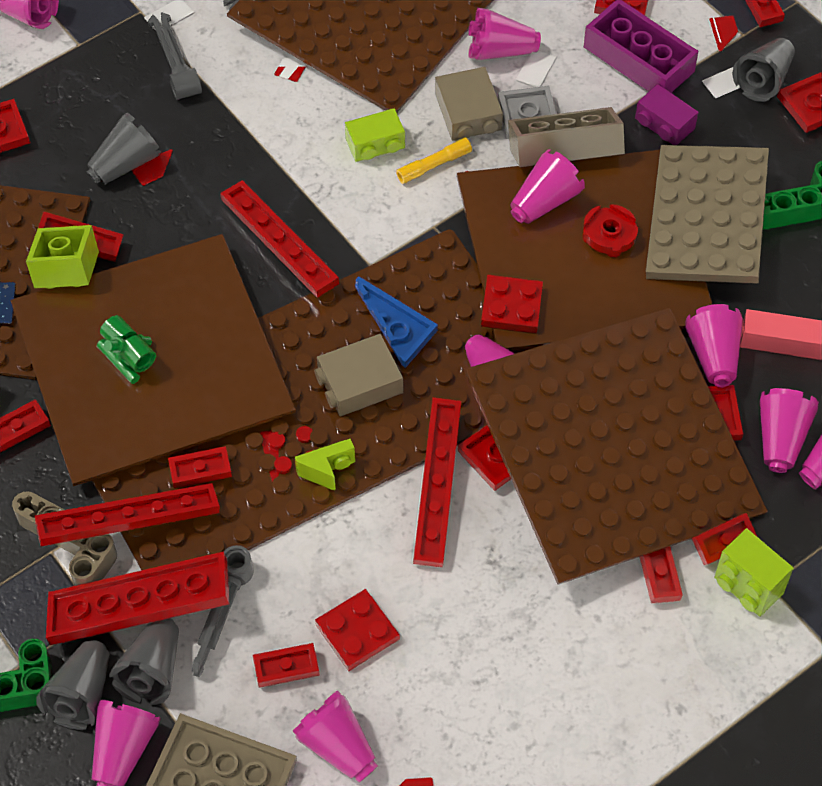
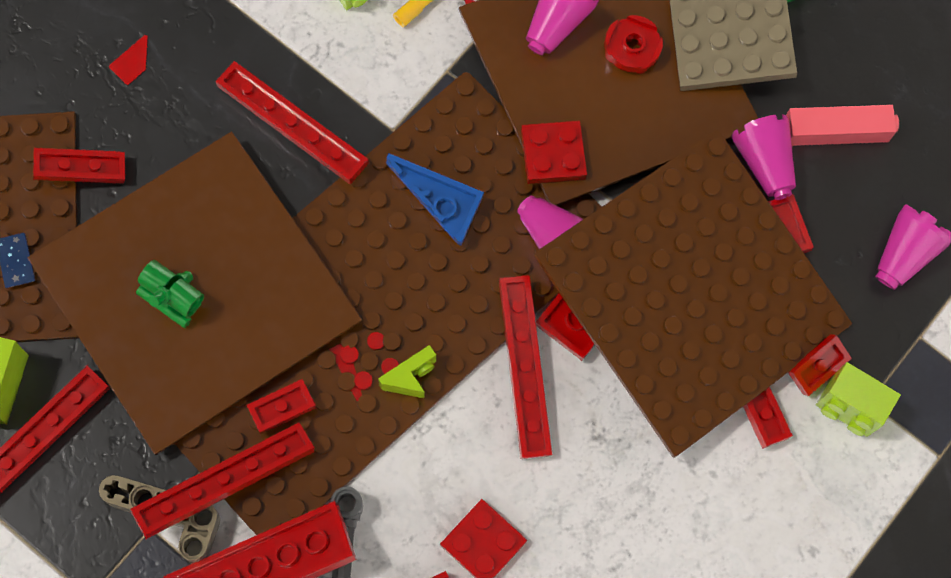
camera: 20 degrees left, 15 degrees up
lime brick [26,225,99,289] -> none
dark grey cone [87,113,162,184] -> none
dark tan brick [314,334,403,416] -> none
dark pink cone [760,388,819,473] -> none

